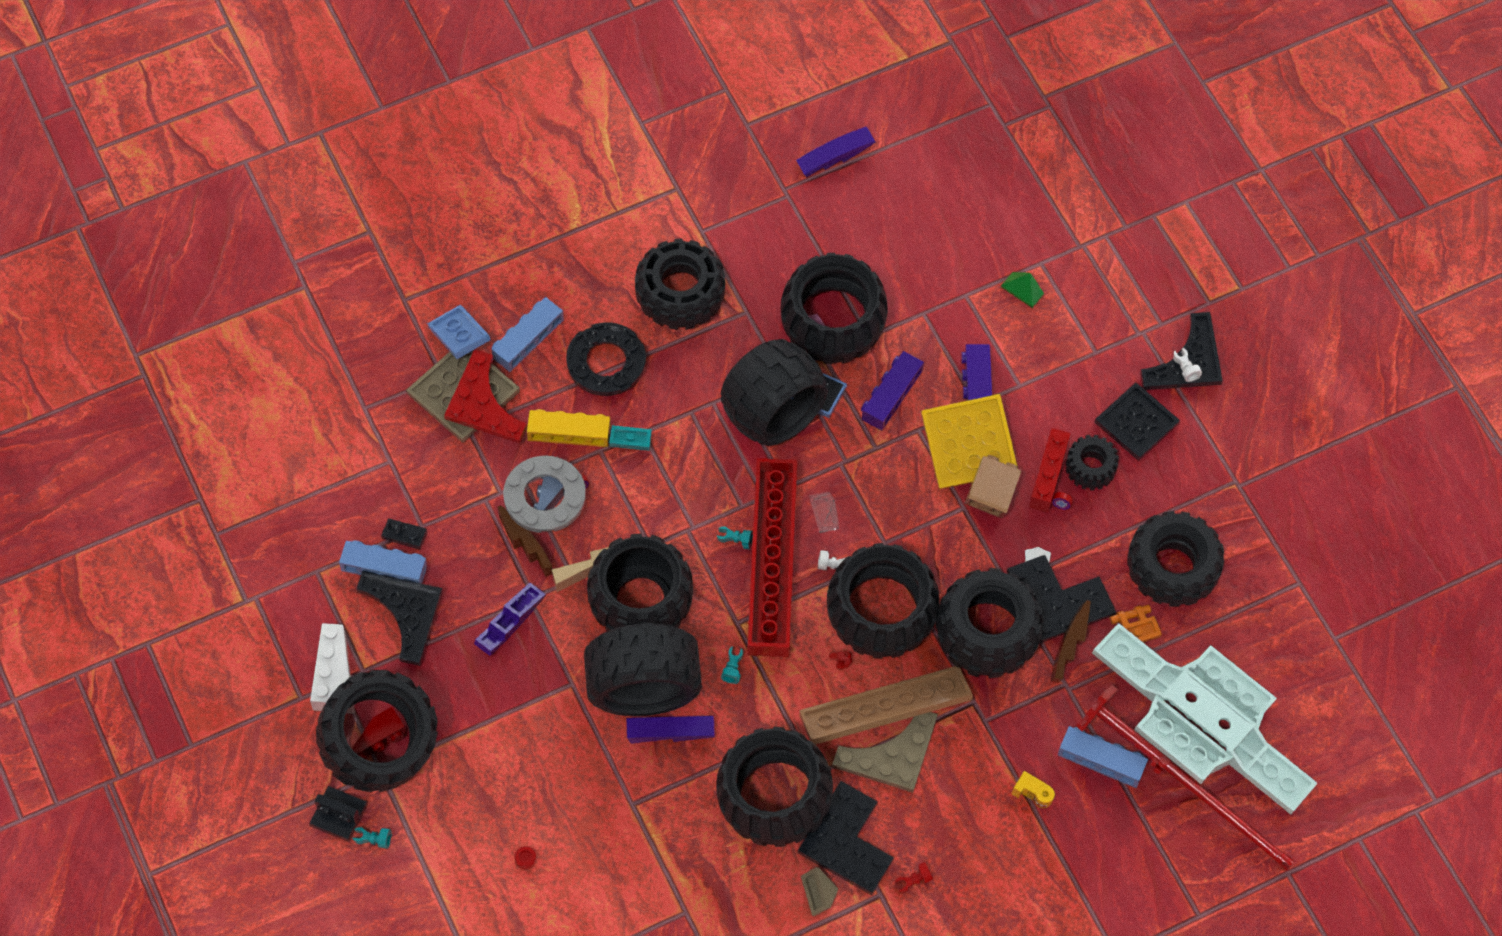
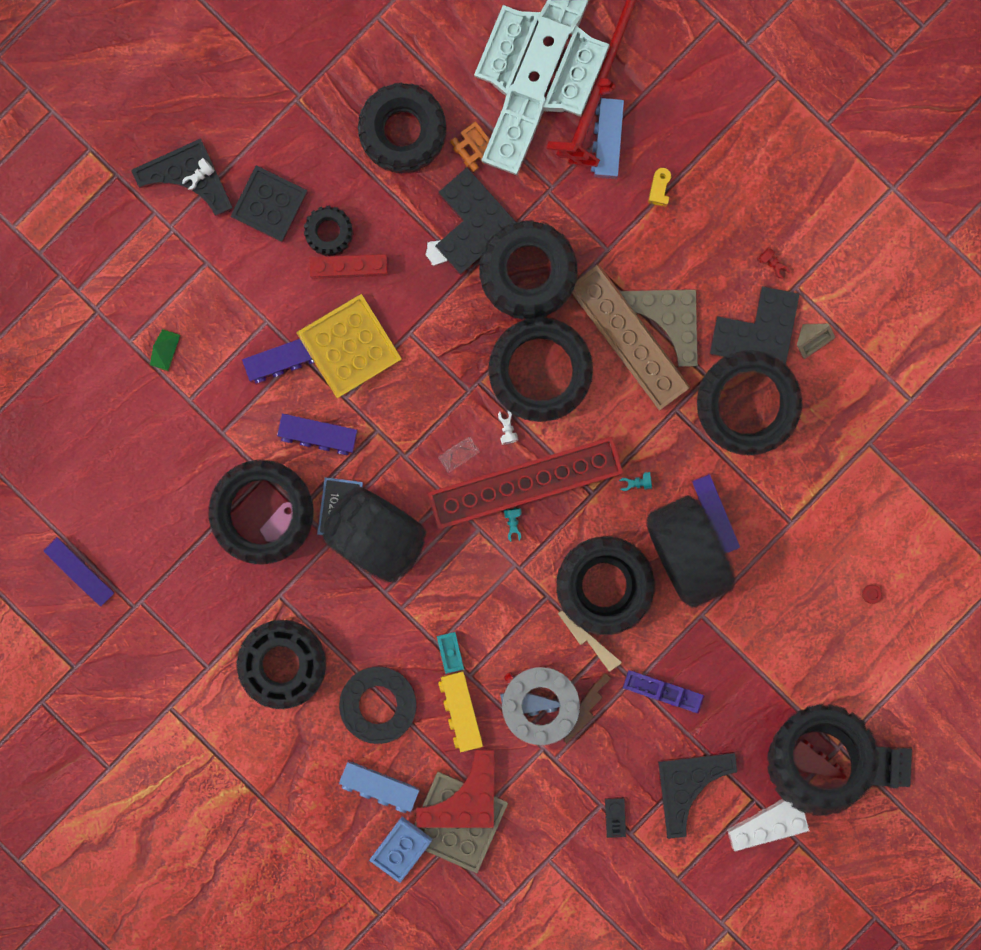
camera: 110 degrees left, 25 degrees up
medium blue brick [339,540,427,584] -> none
teal piece [352,827,392,849] -> none
red plate [829,651,852,670] -> none
medium nougat slope [964,455,1021,518] -> none
reddish brown slope [1050,600,1091,682] -> none
tile [1052,492,1073,510] -> none

